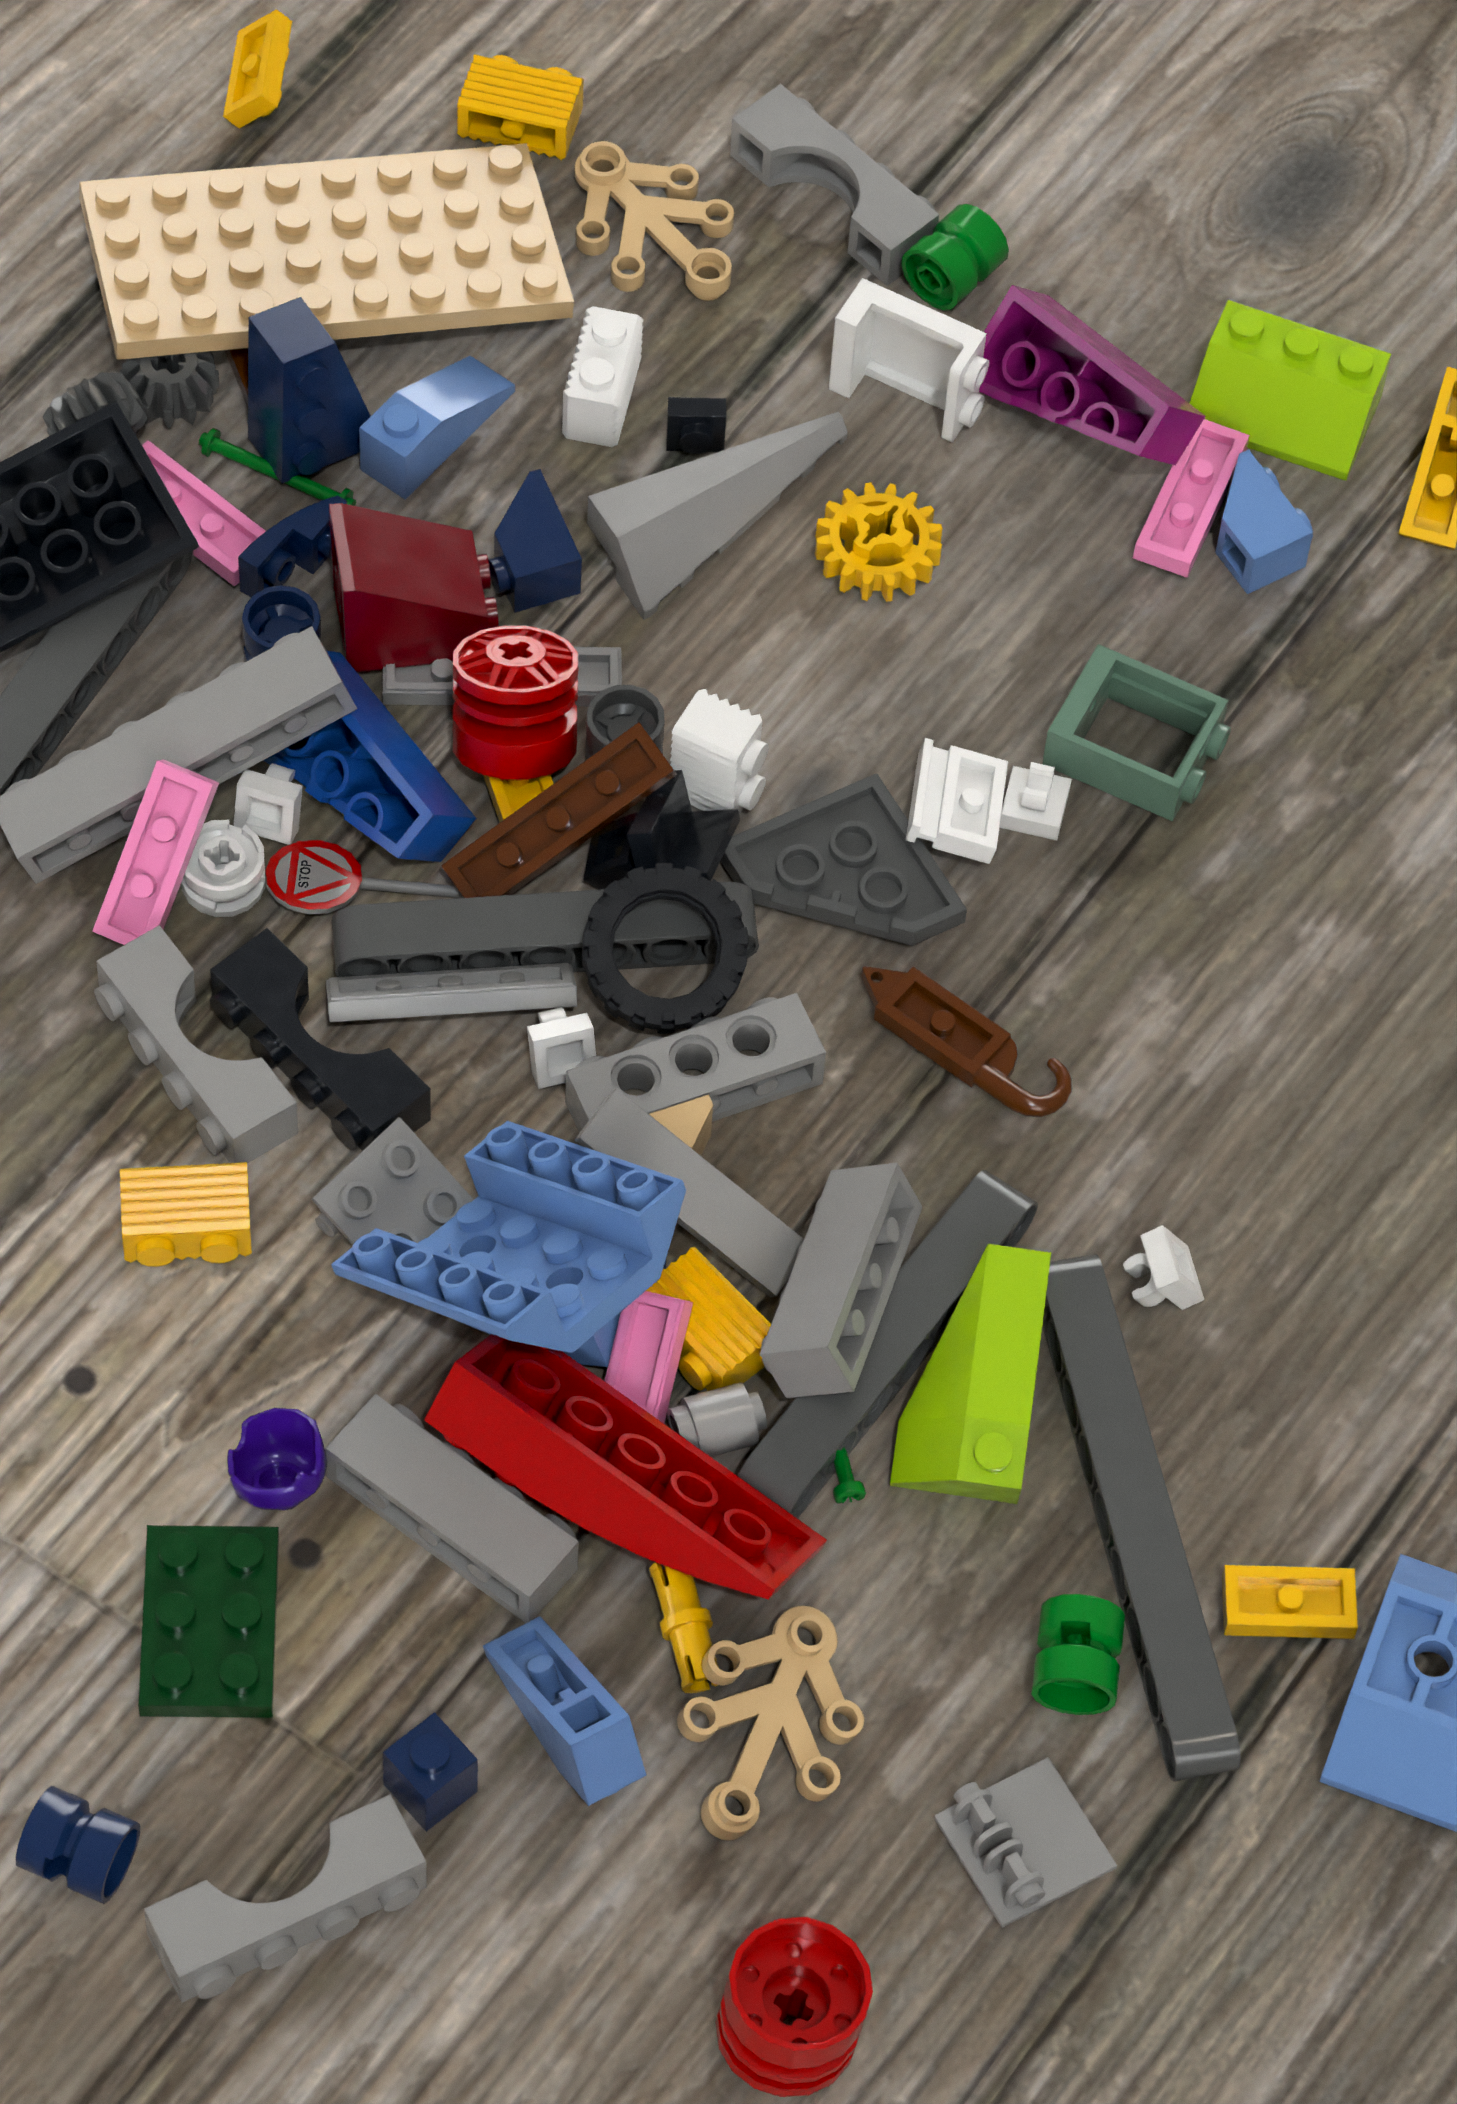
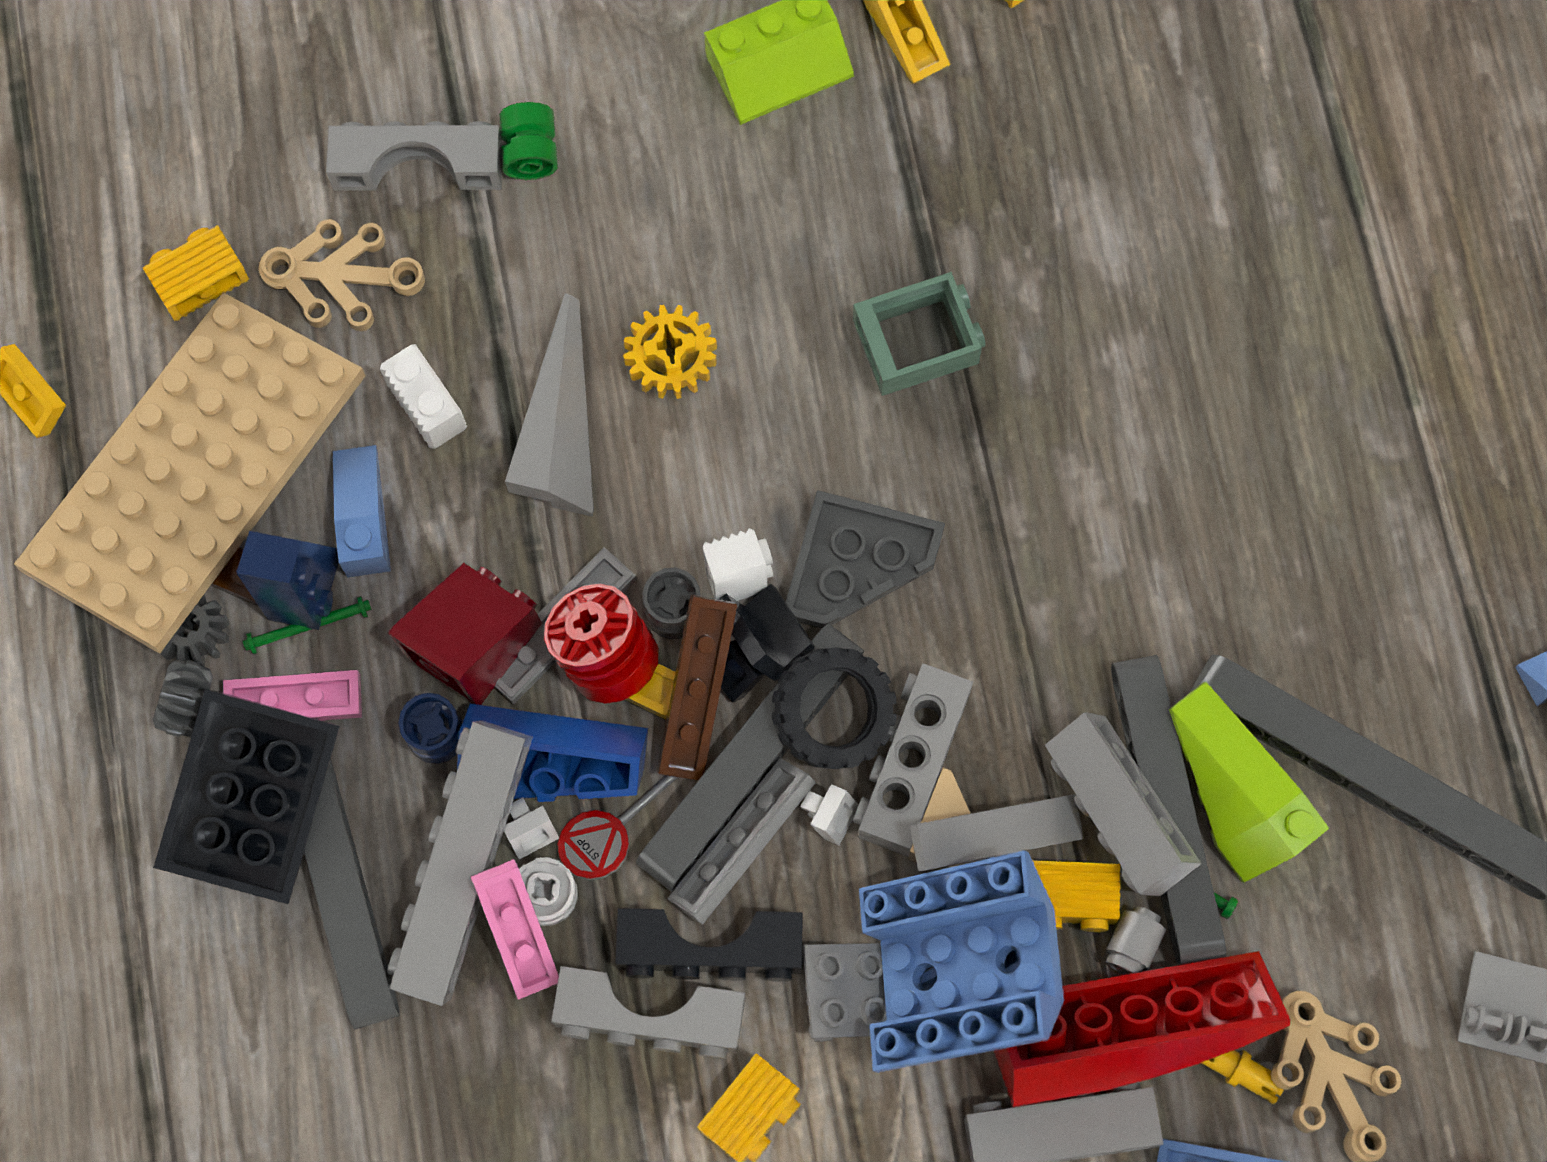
camera: 40 degrees left, 15 degrees up
dark blue slope [238,495,347,597] -> none
dark blue slope [488,469,582,613] -> none
bright pink tile [605,1291,693,1423] -> none
black plate [666,397,726,454] -> none
white panel [829,278,989,442] -> none
reddish brown plate [861,966,1072,1117] -> none
white plate [906,738,1008,864] -> none
magenta wedge [979,285,1206,465] -> none
white tile [999,762,1072,841] -> none
green wheel [1031,1594,1125,1715] -> none
white tile [1123,1225,1204,1310] -> none
bright pink plate [1133,419,1250,578] -> none
medium blue slope [1215,449,1313,594] -> none
yellow plate [1222,1565,1358,1639] -> none

